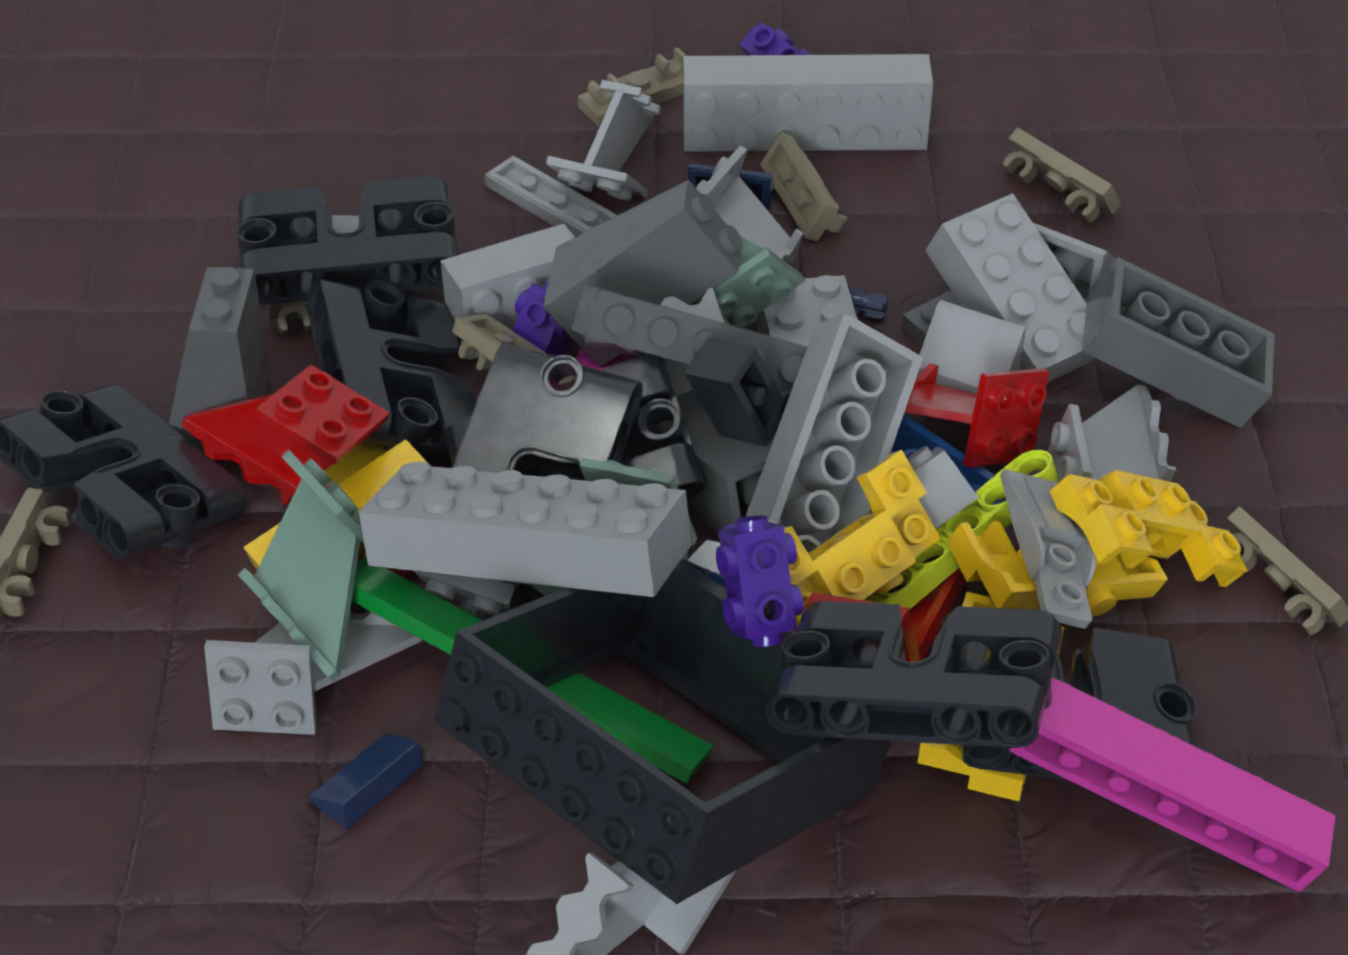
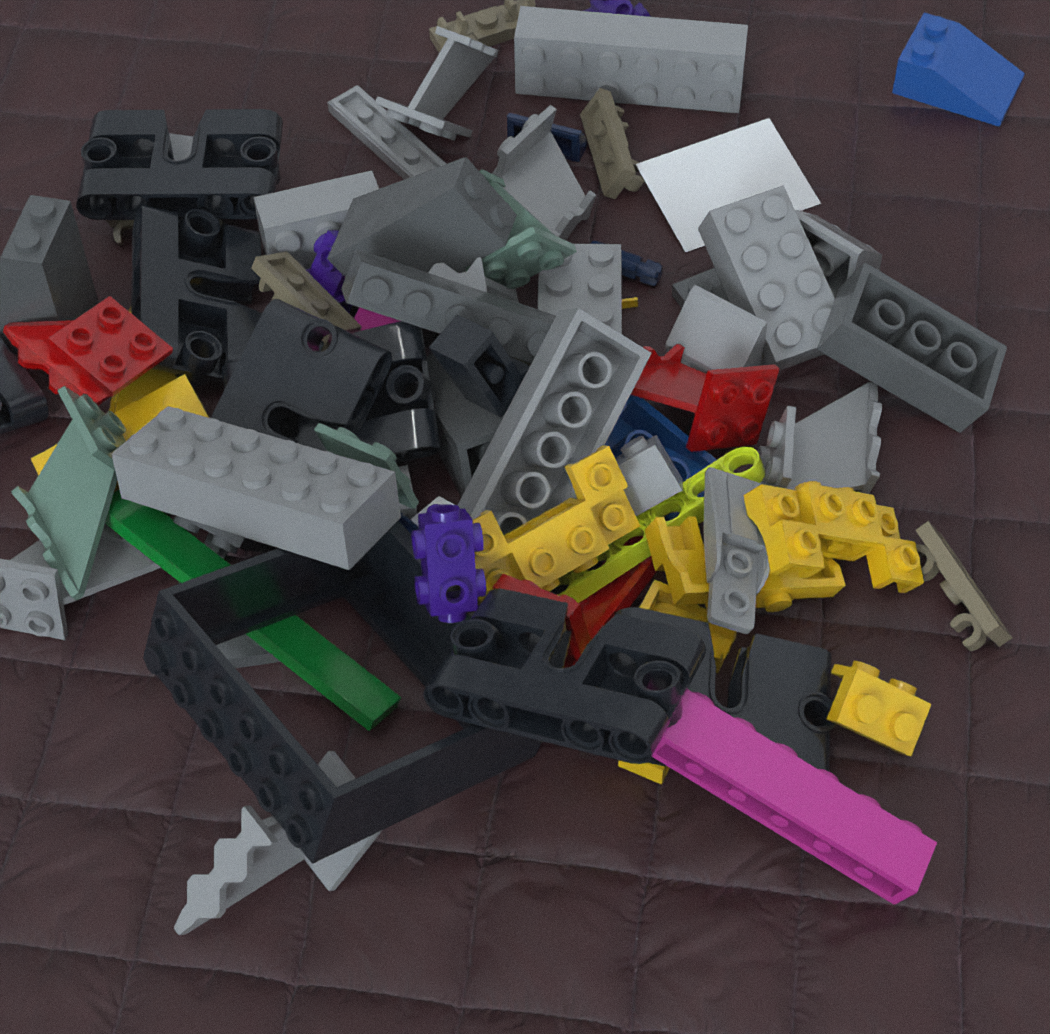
camera: 10 degrees right, 10 degrees up
dark blue slope [309,734,422,829] -> none
dark tan plate [1003,127,1121,223] -> none
none -> white sticker [635,118,821,253]
none -> yellow bracket [827,660,932,757]
none -> blue slope [892,12,1025,127]

